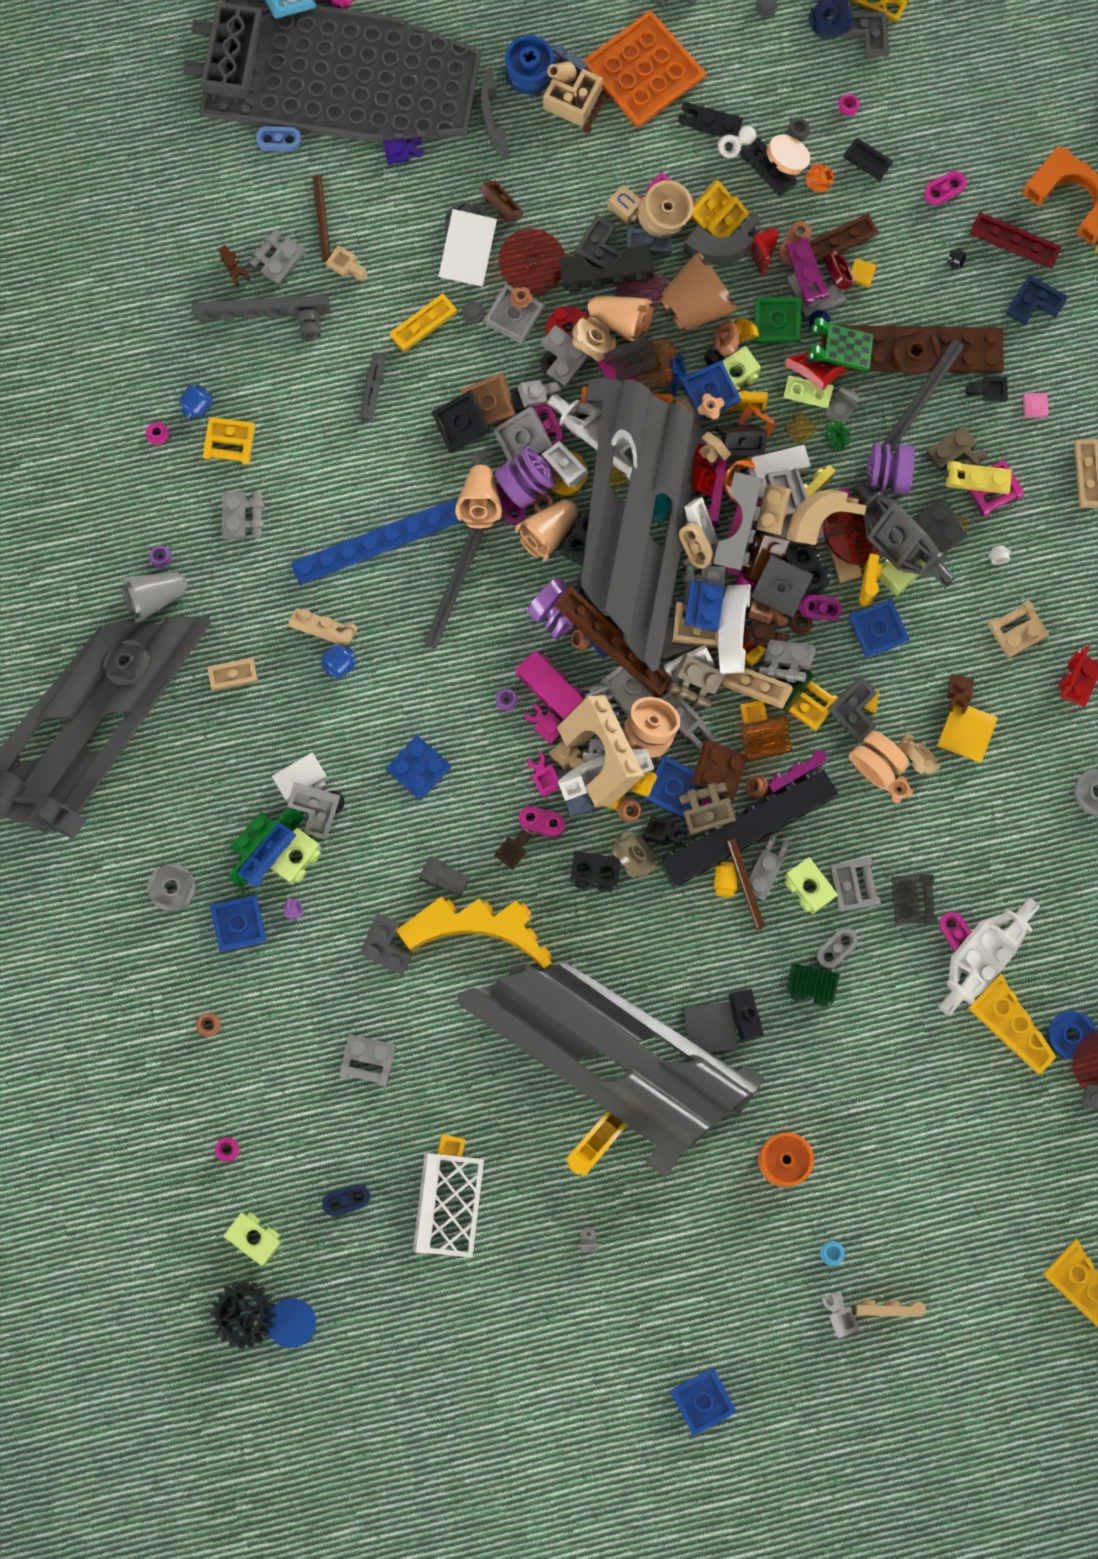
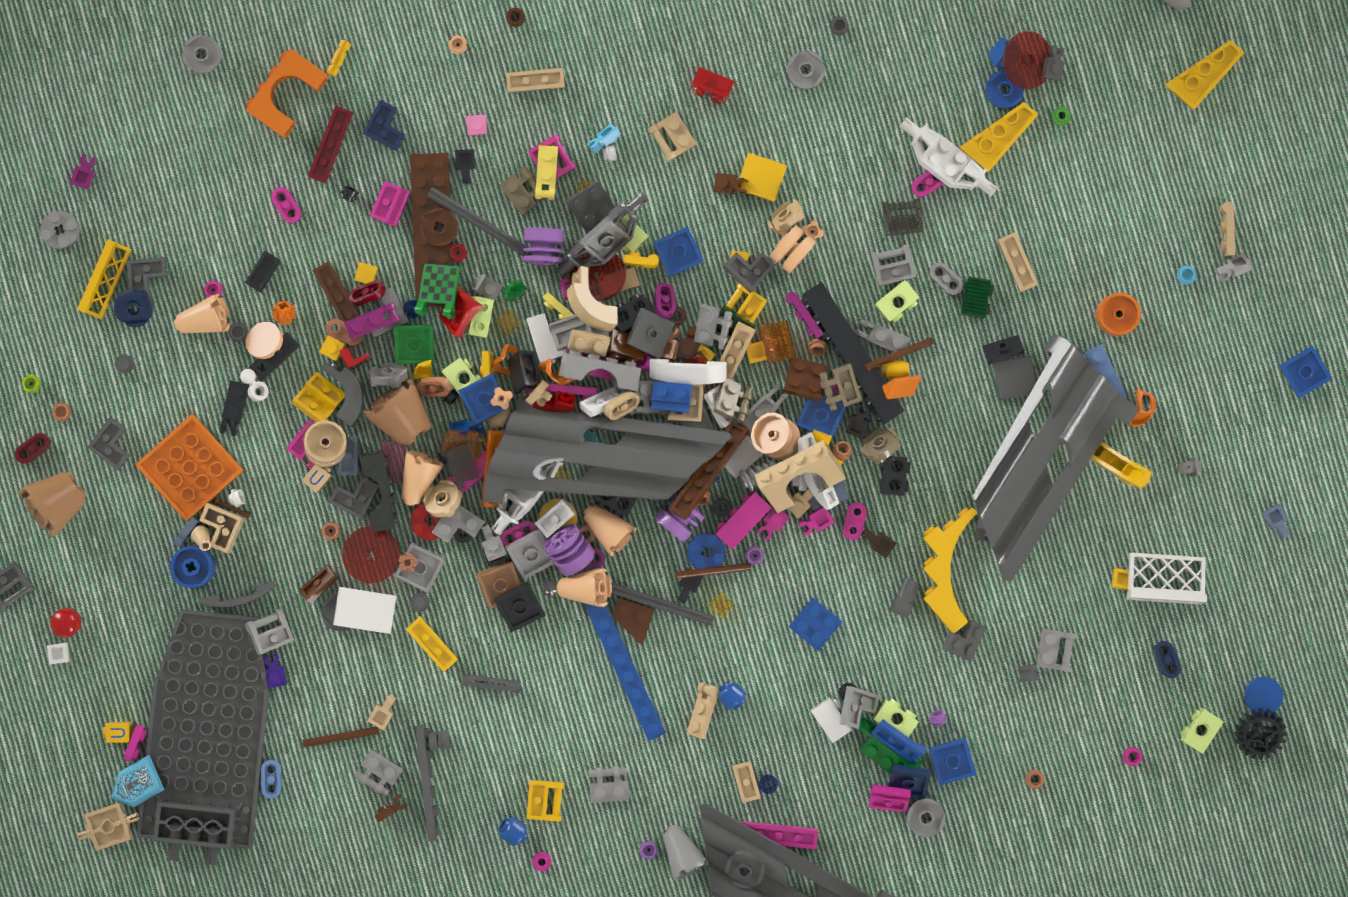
camera: 90 degrees left, 10 degrees up
none -> light nougat cone [174,294,230,333]
none -> white plate [229,489,245,507]
none -> light grey plate [245,609,294,655]
none -> yellow brick [319,335,347,362]
none -> nougat plate [321,522,340,541]
none -> light grey plate [368,363,408,388]
none -> dark pink plate [370,181,411,227]
none -> red plate [450,244,468,263]
none -> medium azure plate [587,123,621,153]
none -> reddish brown wing [612,598,654,645]
none -> reddish brown bar [675,563,751,579]
none -> black plate [678,568,703,603]
none -> blue plate [687,533,725,569]
none -> clear yellow plate [708,591,735,619]
none -> black plate [712,498,731,517]
none -> dark pink plate [741,821,818,849]
none -> clear blue plate [759,774,778,794]
none -> dark pink plate [868,785,911,813]
none -> orange slope [882,375,921,399]
none -> dark blue plate [888,764,931,799]
none -> tan plate [997,232,1039,293]
none -> dark grey wheel [1018,664,1038,682]
none -> bright green plate [1052,106,1071,126]
none -> medium blue plate [1084,344,1126,397]
none -> orange piece [1129,388,1156,427]
none -> sand blue plate [1261,504,1290,539]

